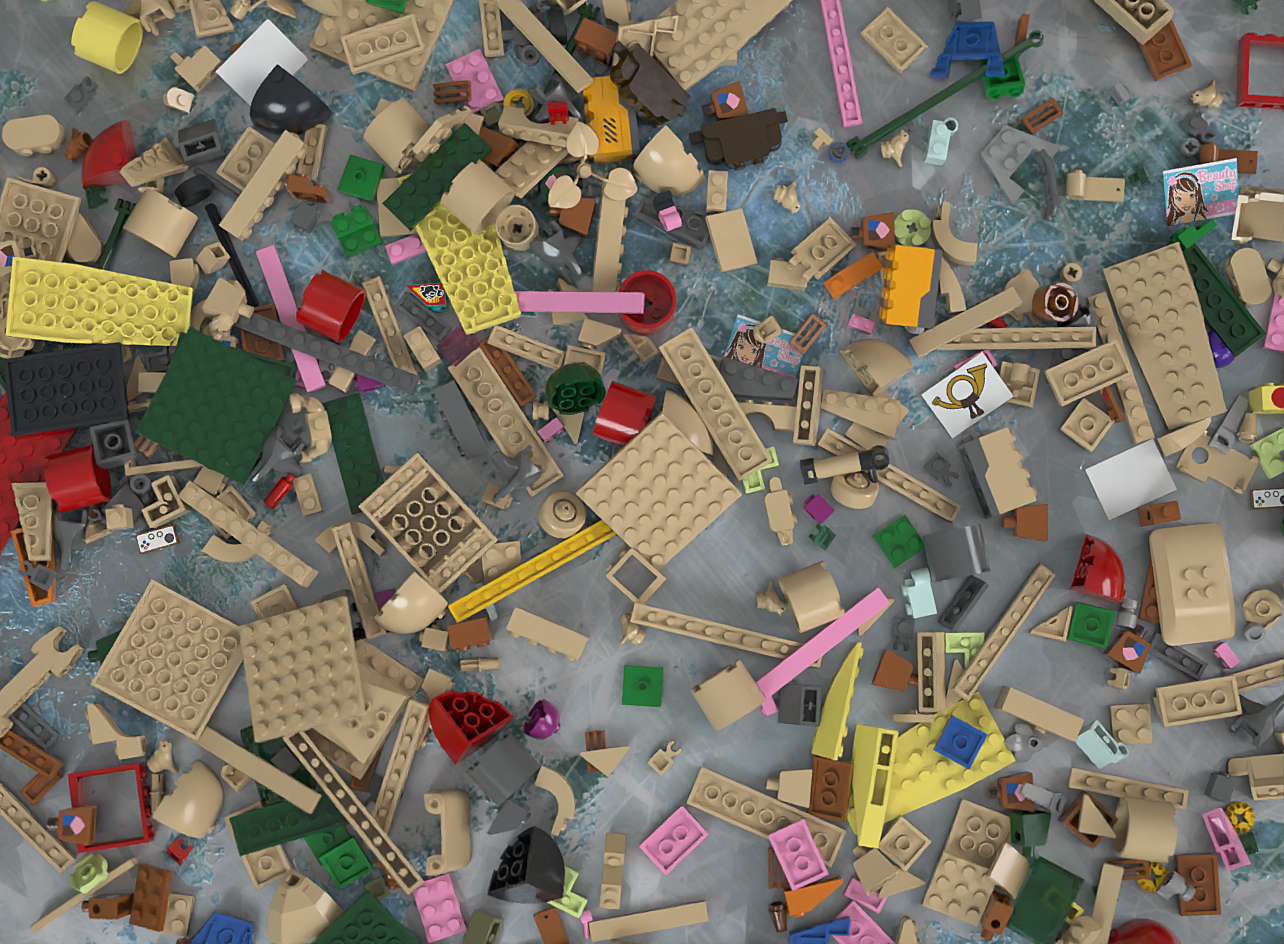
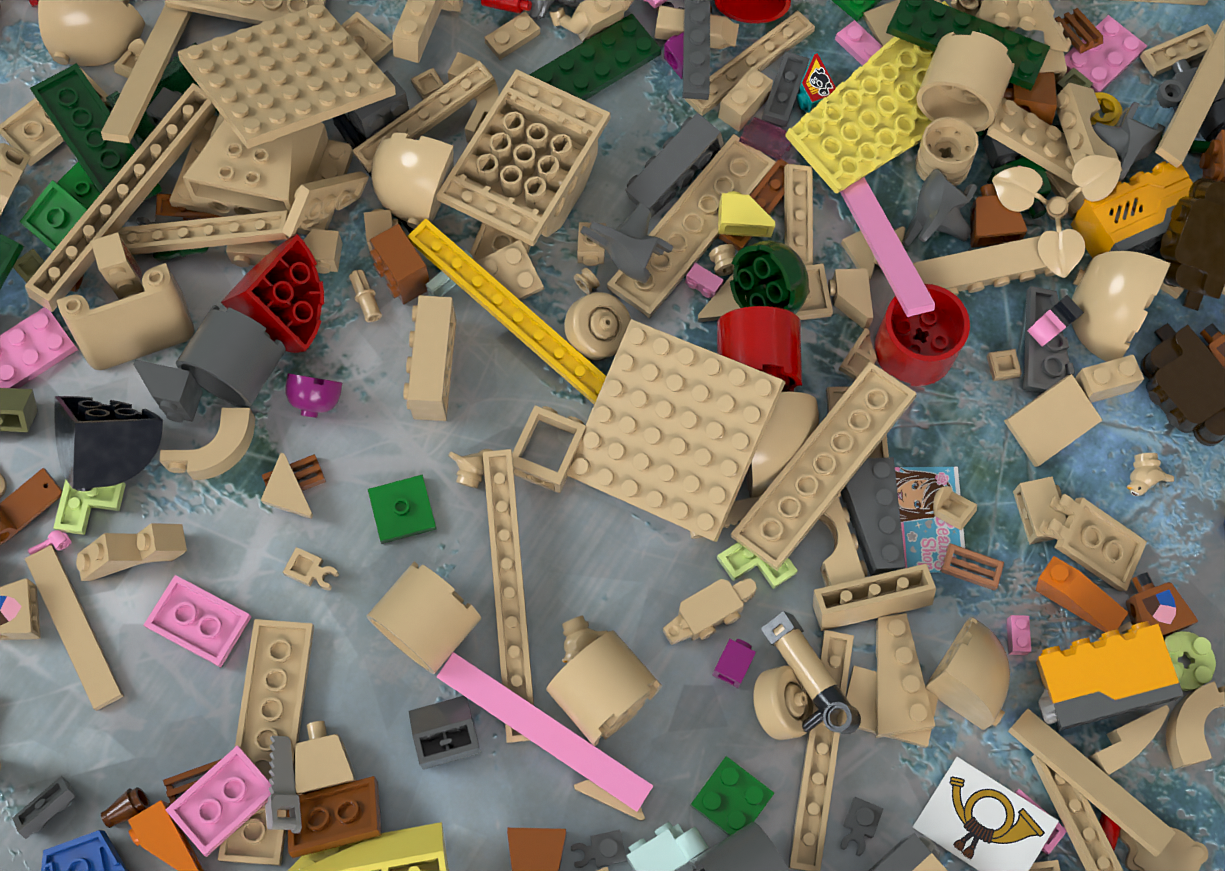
camera: 70 degrees right, 15 degrees down
red tile [166,838,193,866] -> none
red tile [548,101,569,125] -> none
bright pink piece [760,695,778,716] -> none
clear green tile [809,524,836,551] -> none
light yellow wedge [810,642,864,761] -> none
none -> tan brick [91,232,145,300]
none -> light grey piece [265,736,302,833]
none -> tan wing [282,171,369,238]
none -> tan tile [411,68,444,100]
none -> tan bush [574,267,600,295]
none -> light yellow slope [718,191,775,238]

